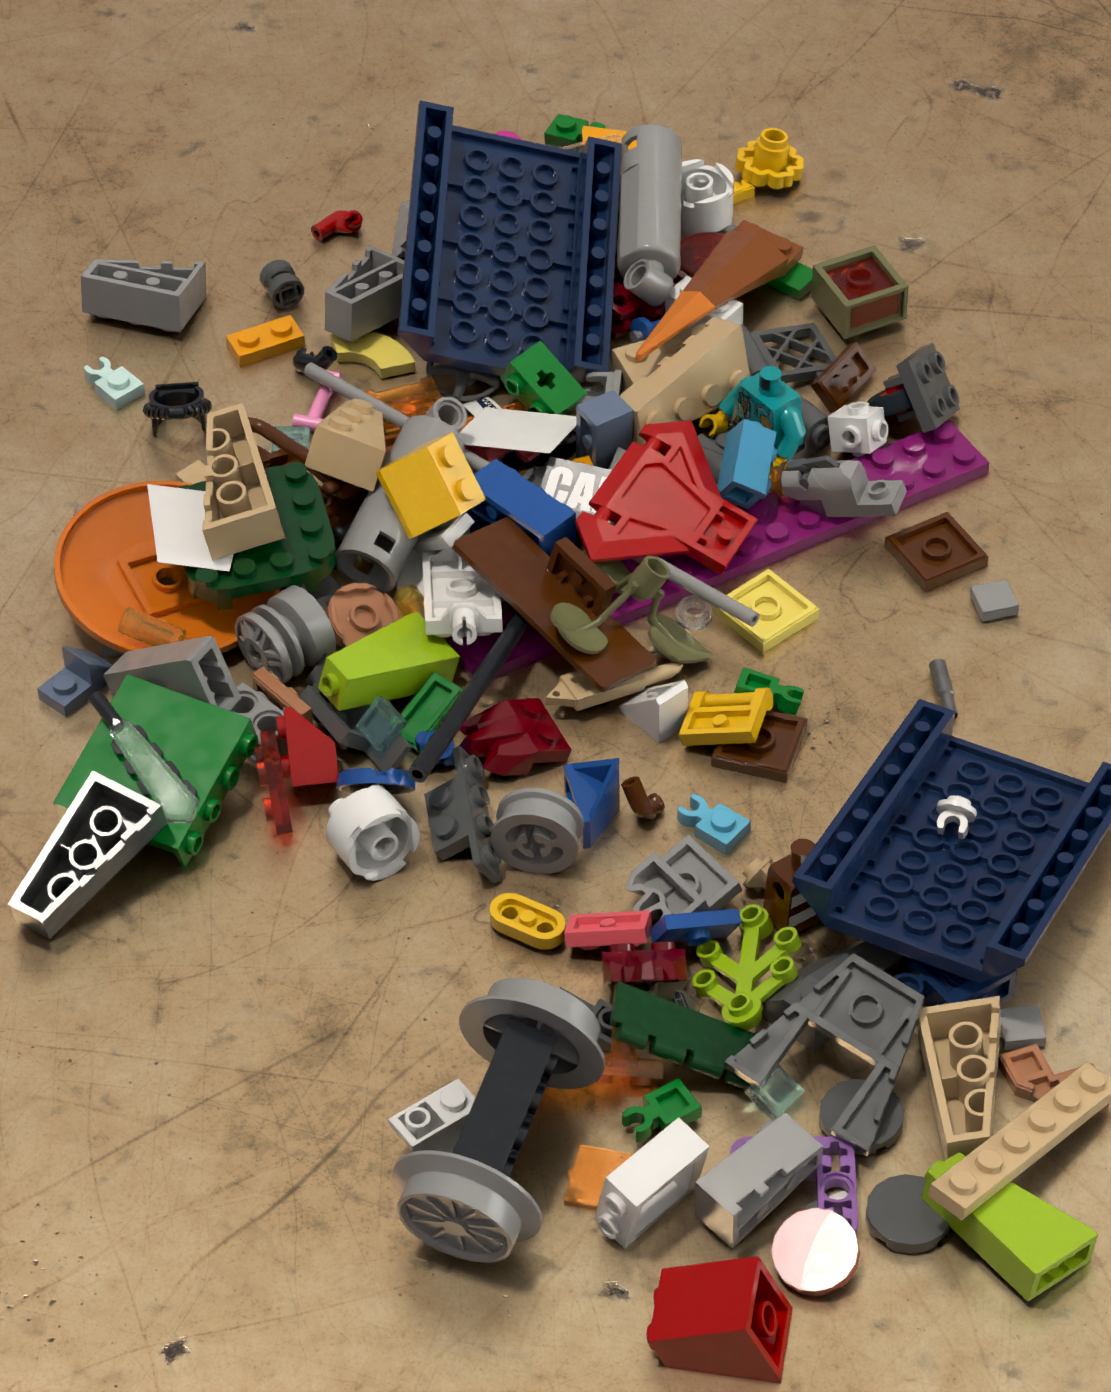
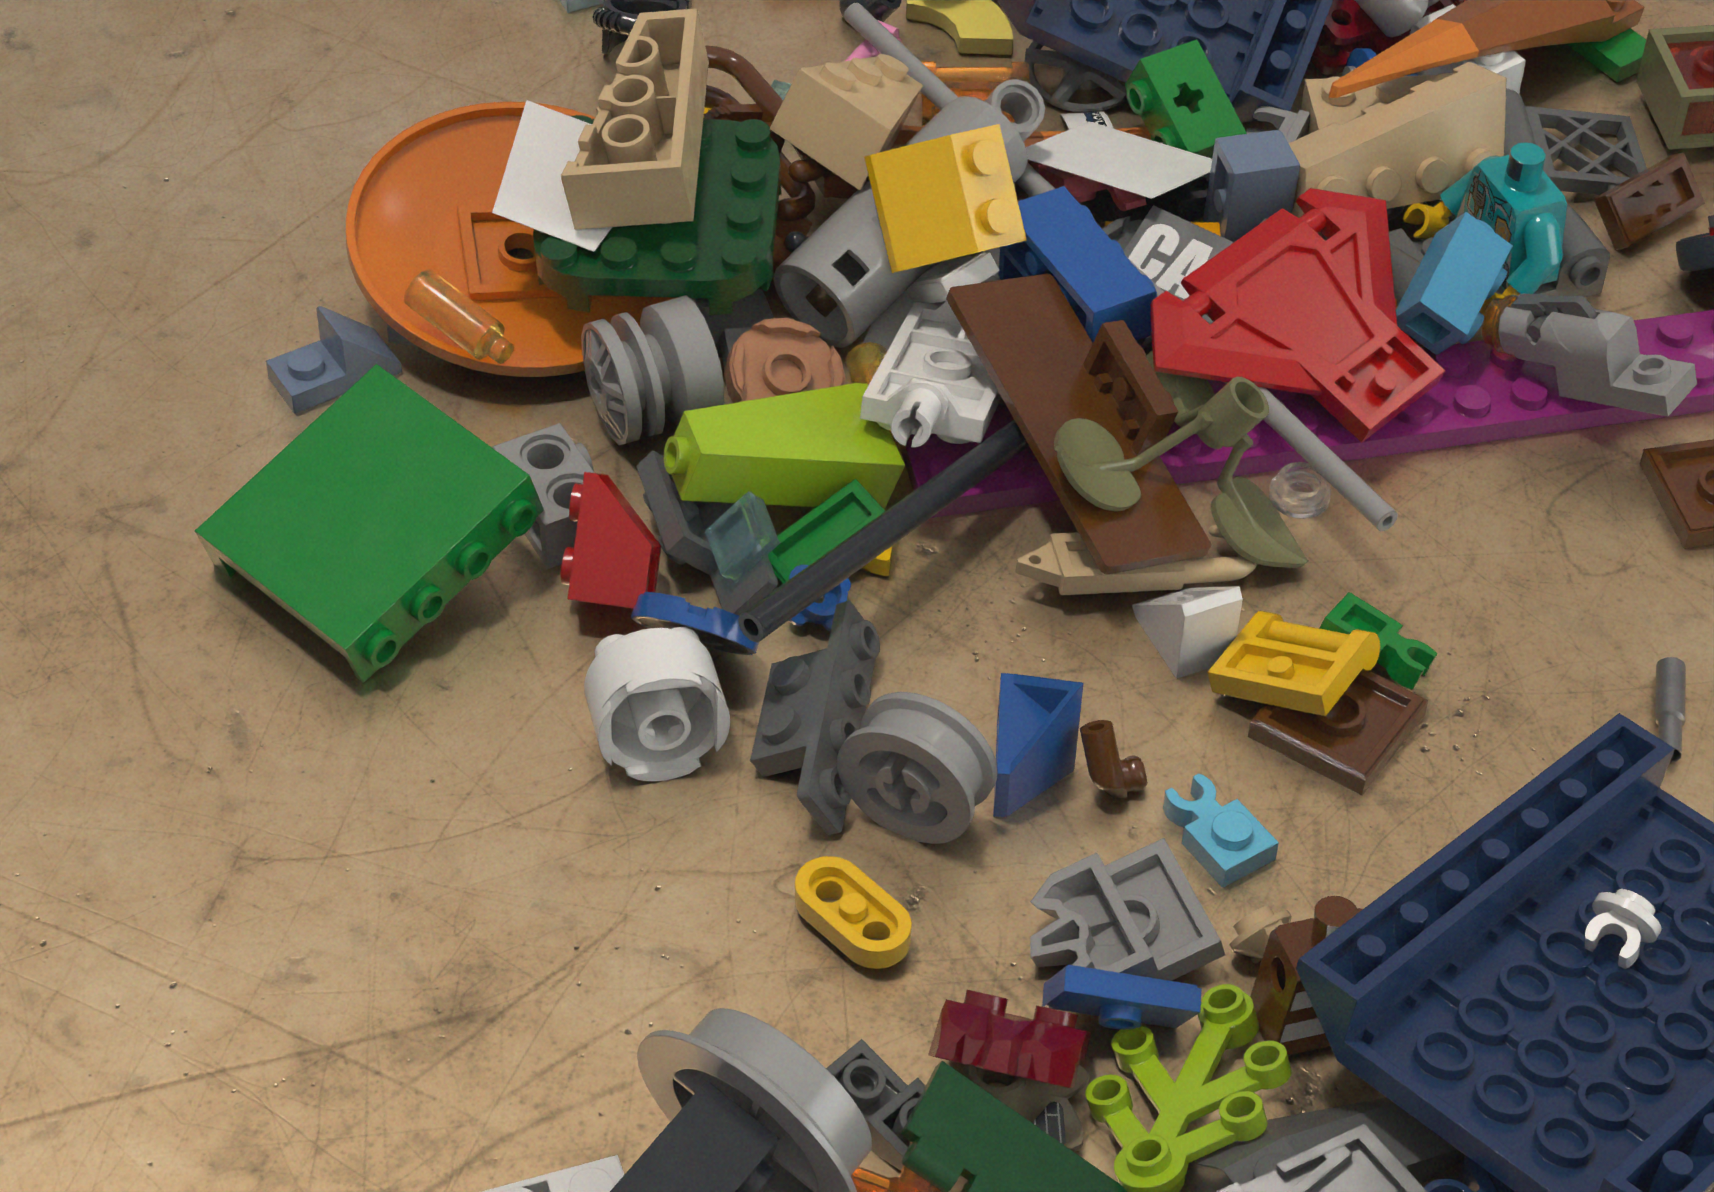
camera: 15 degrees right, 0 degrees up
dark grey wedge [8,770,168,939] -> none
clear sword [89,691,199,823] -> none
light grey slope [103,636,241,711] -> none
nougat plate [252,667,313,724] -> none
clear red plate [254,730,293,835] -> none
dark red plate [460,698,572,776] -> none
coral plate [564,910,652,950] -> none
light yellow tile [712,568,820,653] -> none
white brick [828,402,888,457] -> none

